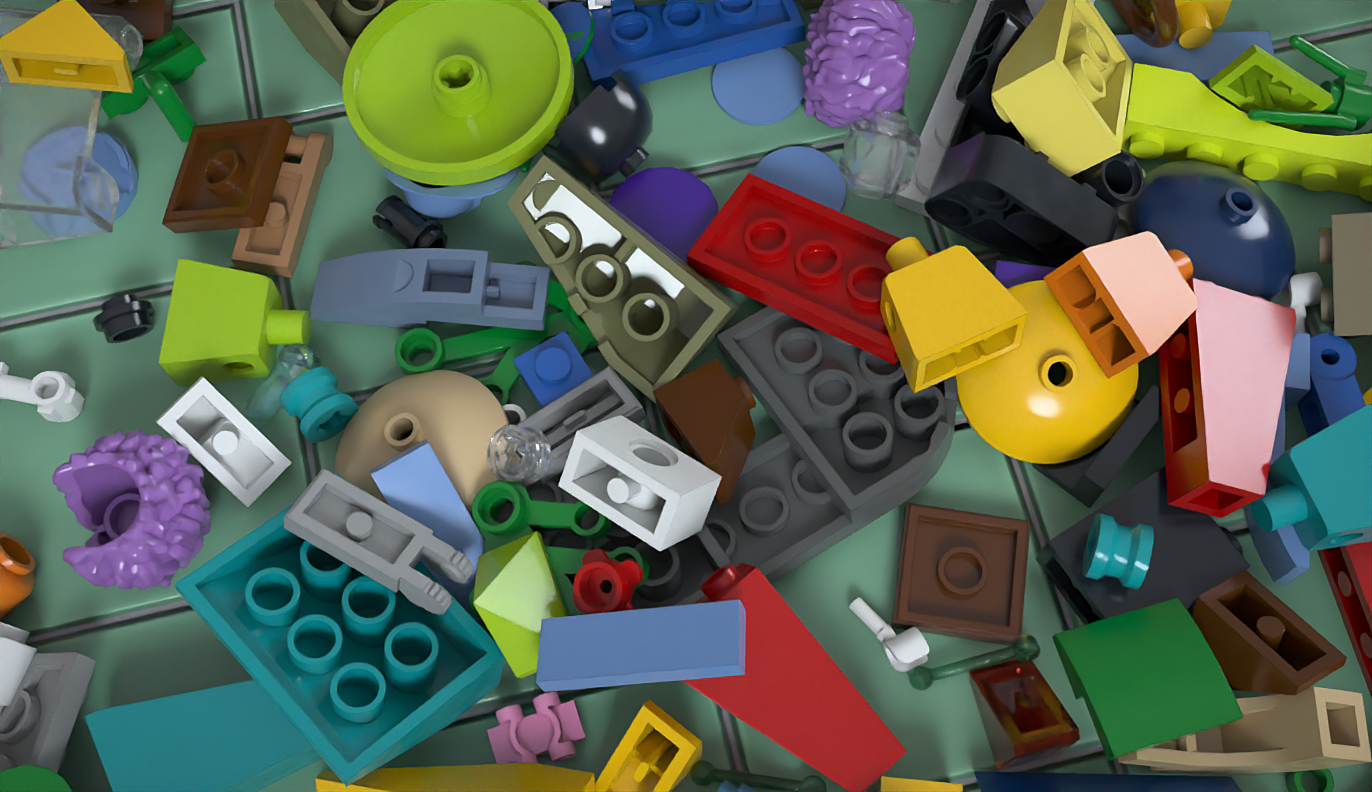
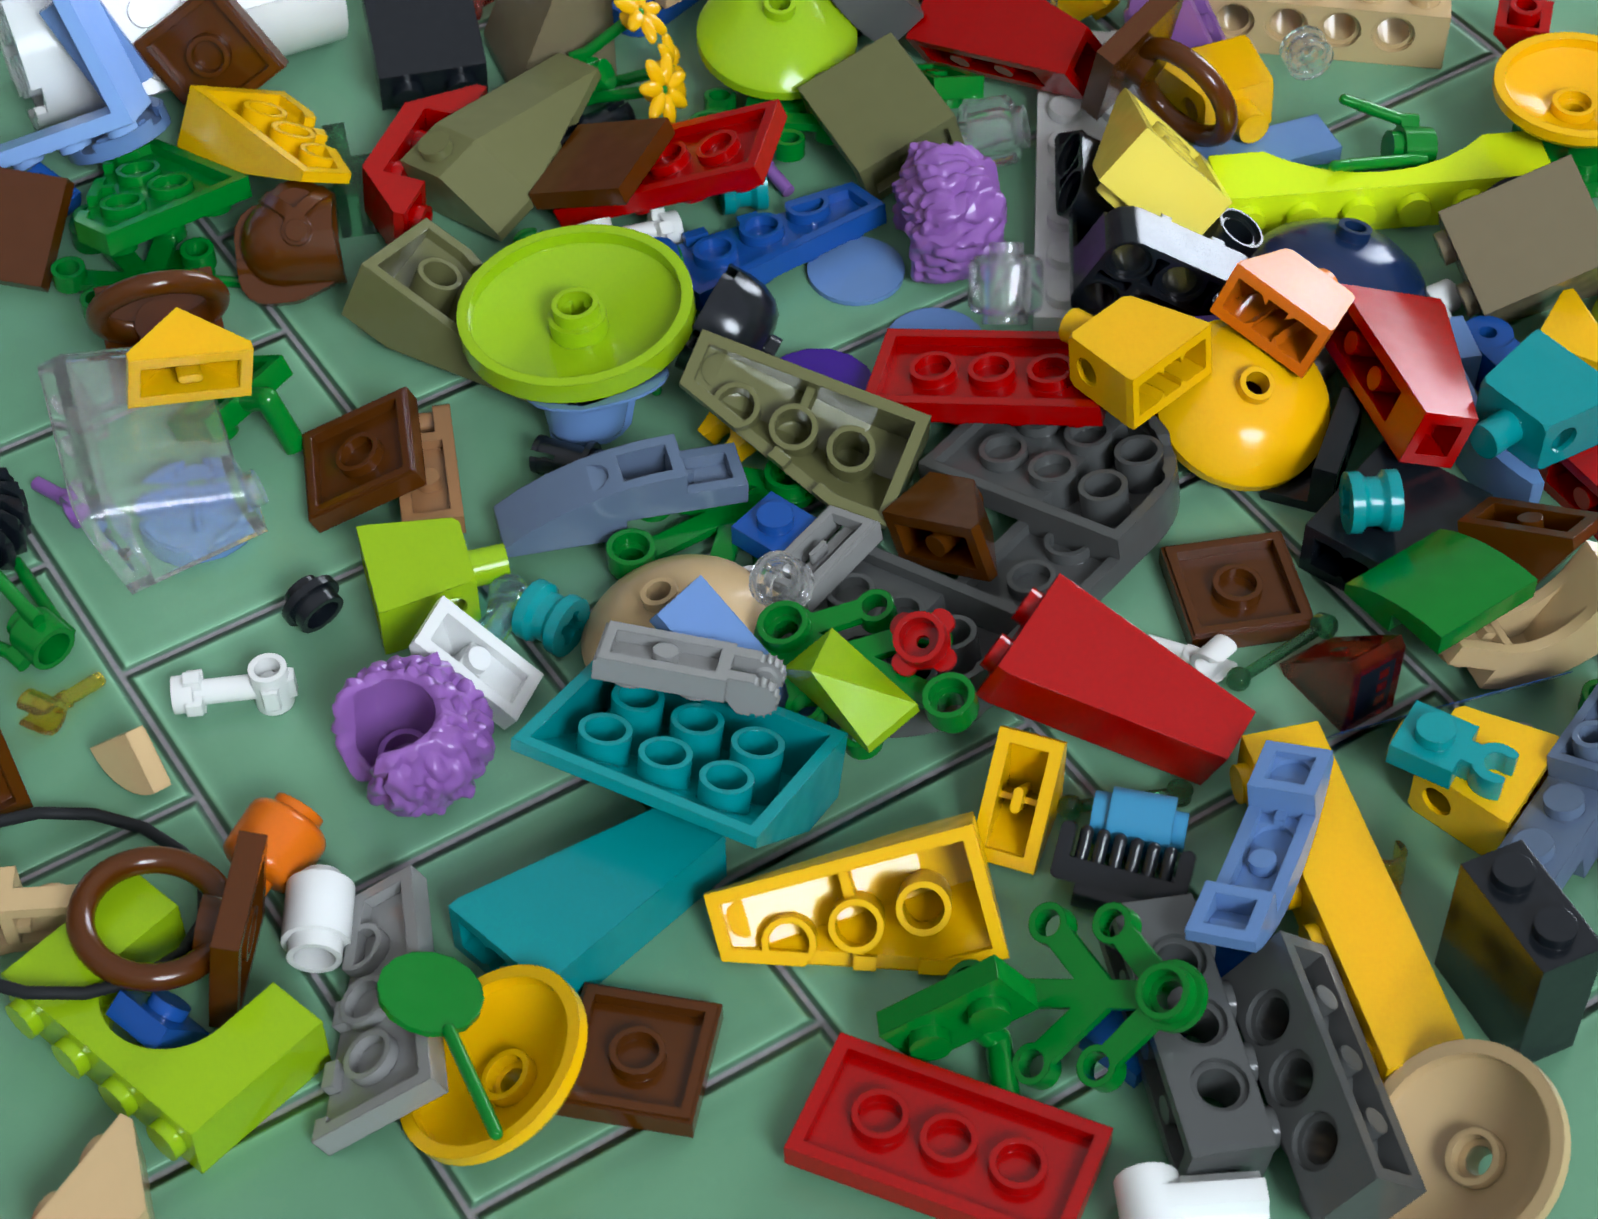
camera: 20 degrees left, 20 degrees down
bright pink piece [487,691,586,764] -> none
medium blue tile [536,599,746,692] -> none
white brick [558,415,722,551] -> none
lime slope [1209,44,1334,131] -> none

